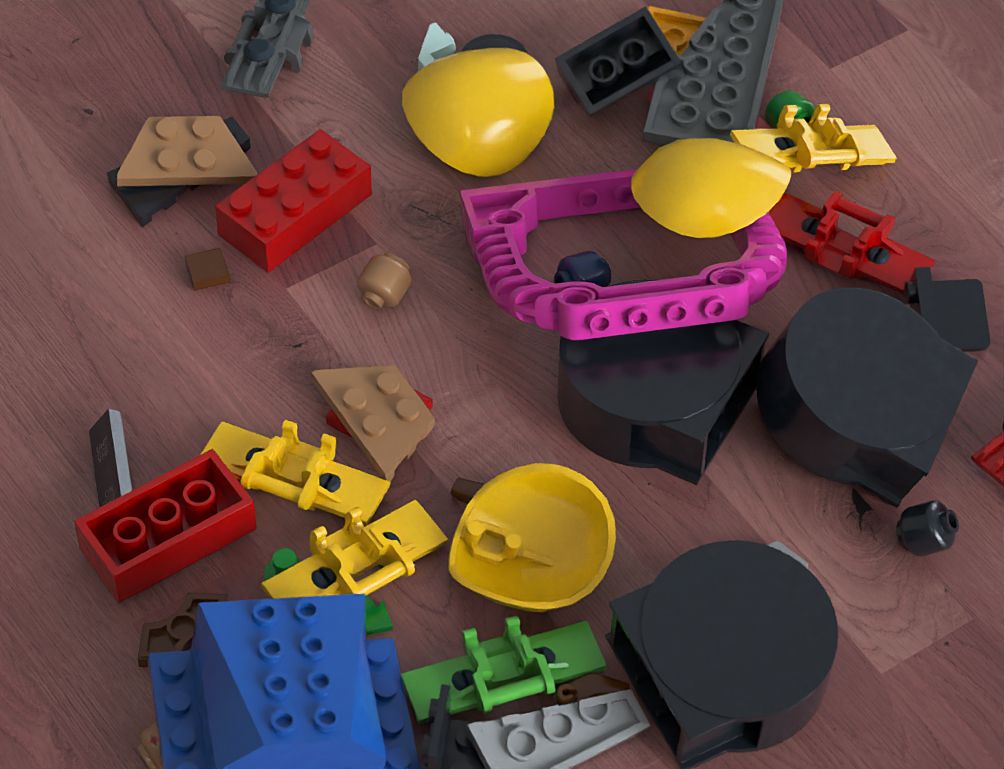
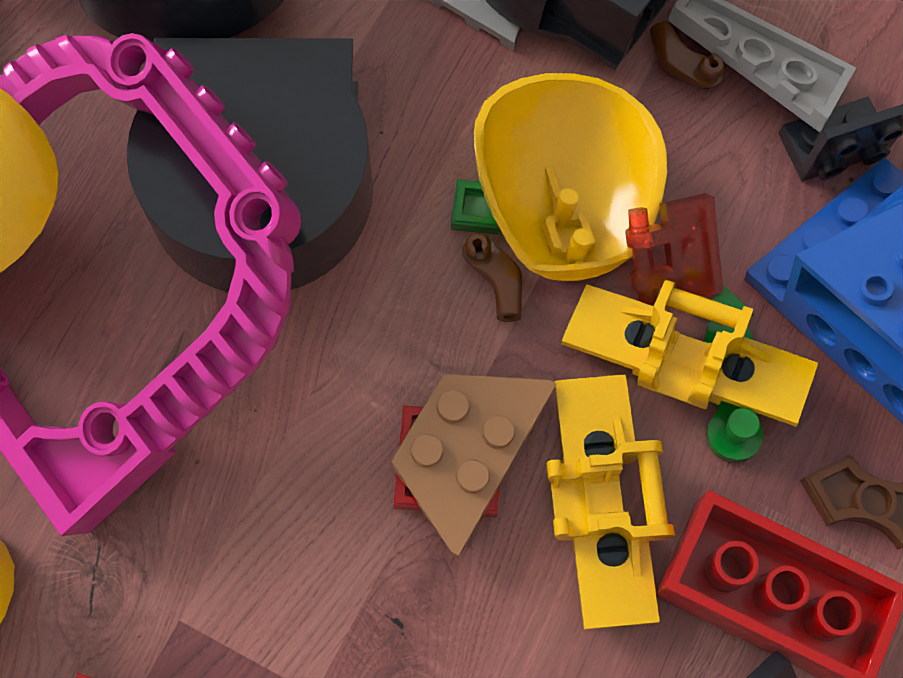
camera: 120 degrees left, 20 degrees up
medium nougat head [357,253,412,310] -> none
bright green piece [401,616,607,724] -> none
dark blue head [554,251,612,287] -> none
none -> clear red plate [625,193,724,306]

